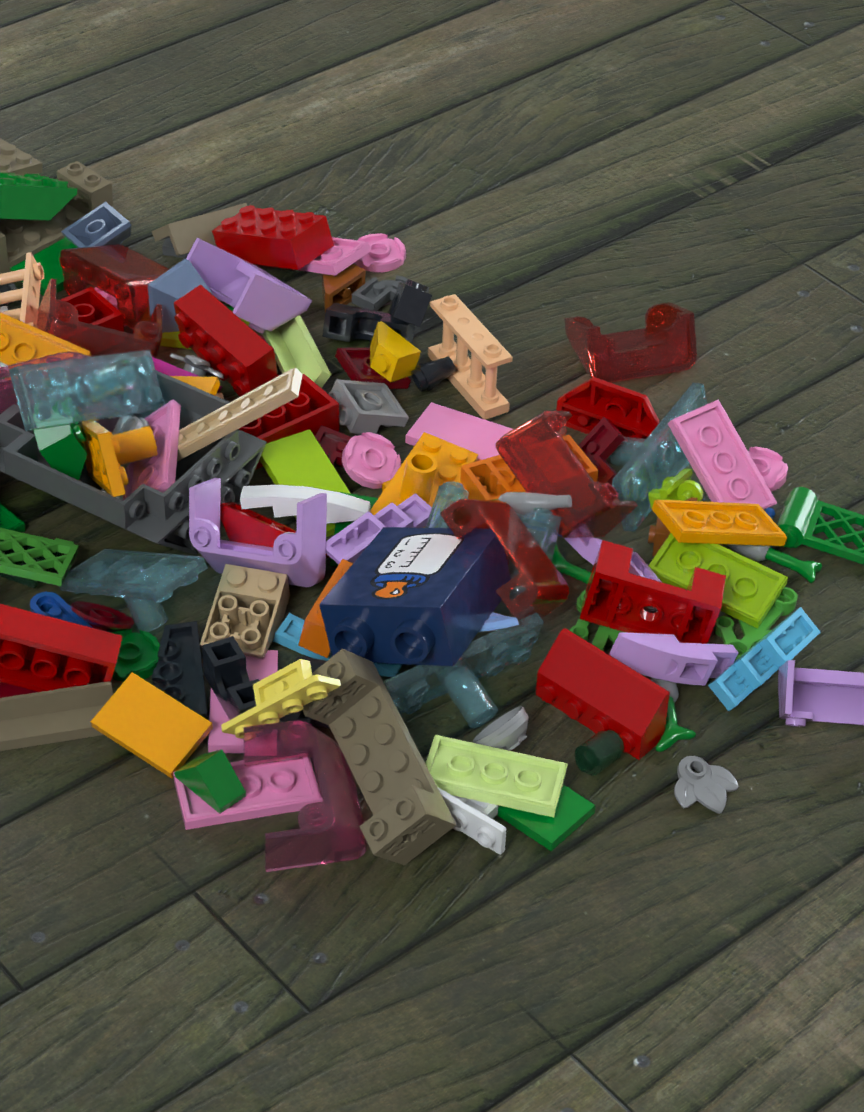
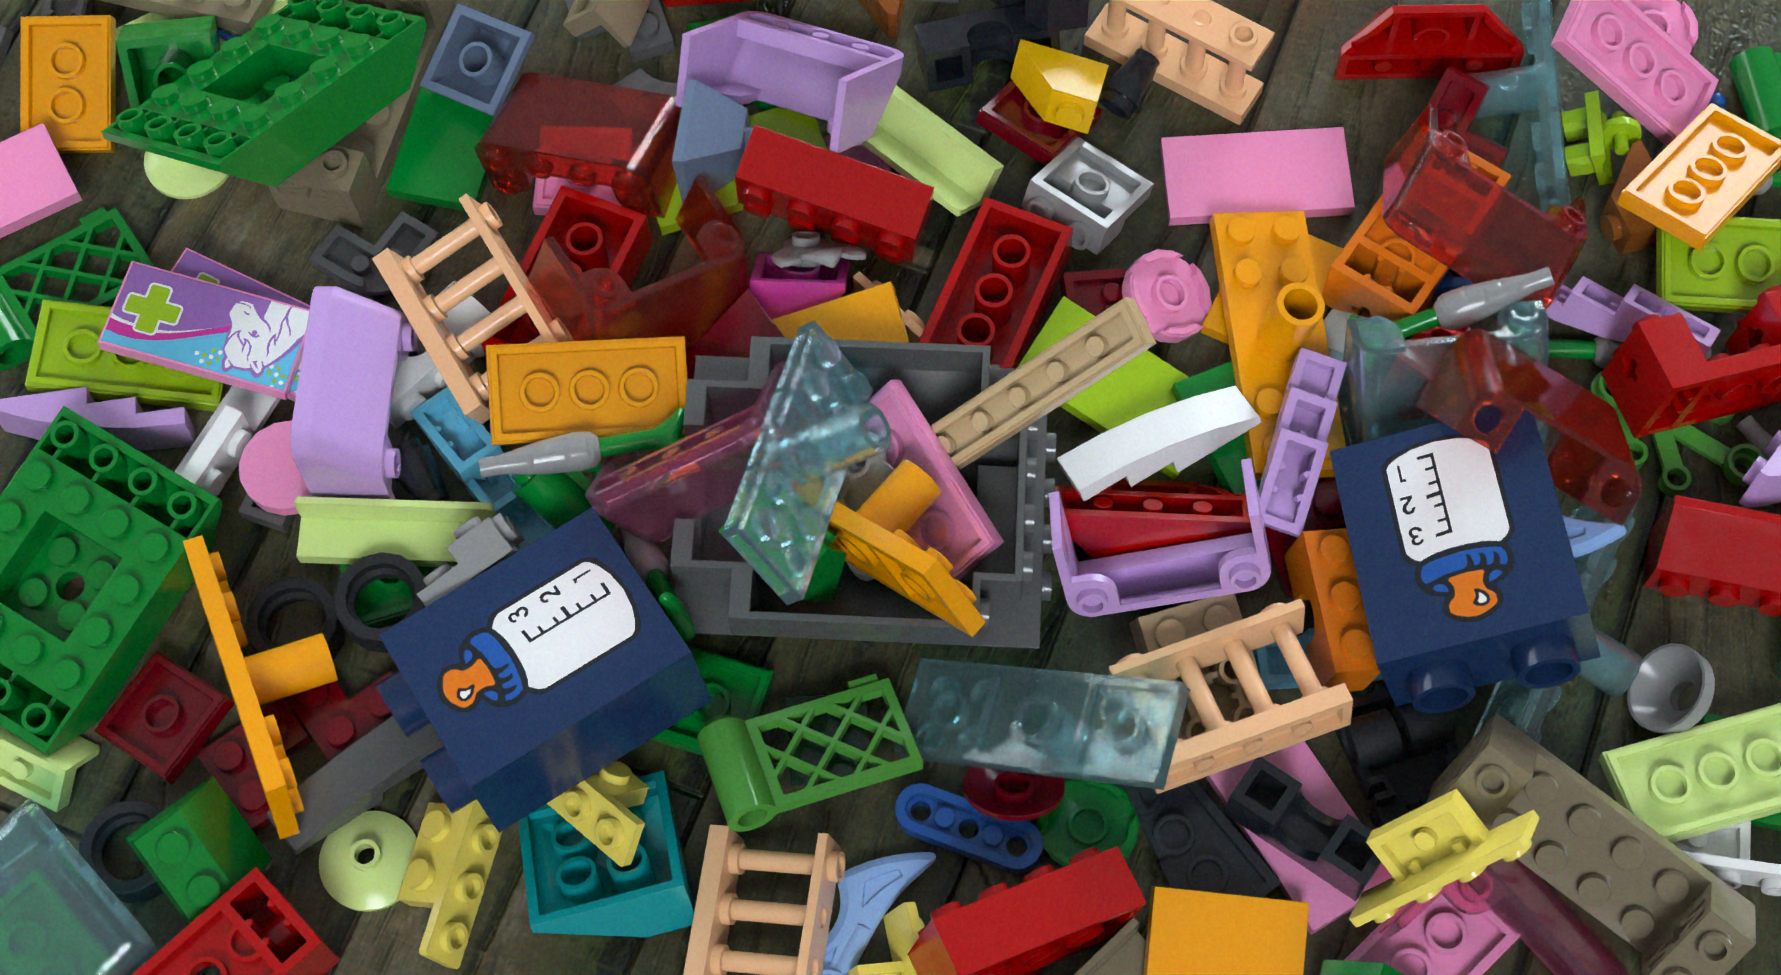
camera: 25 degrees left, 25 degrees up
none -> light nougat fence [1109,599,1353,794]

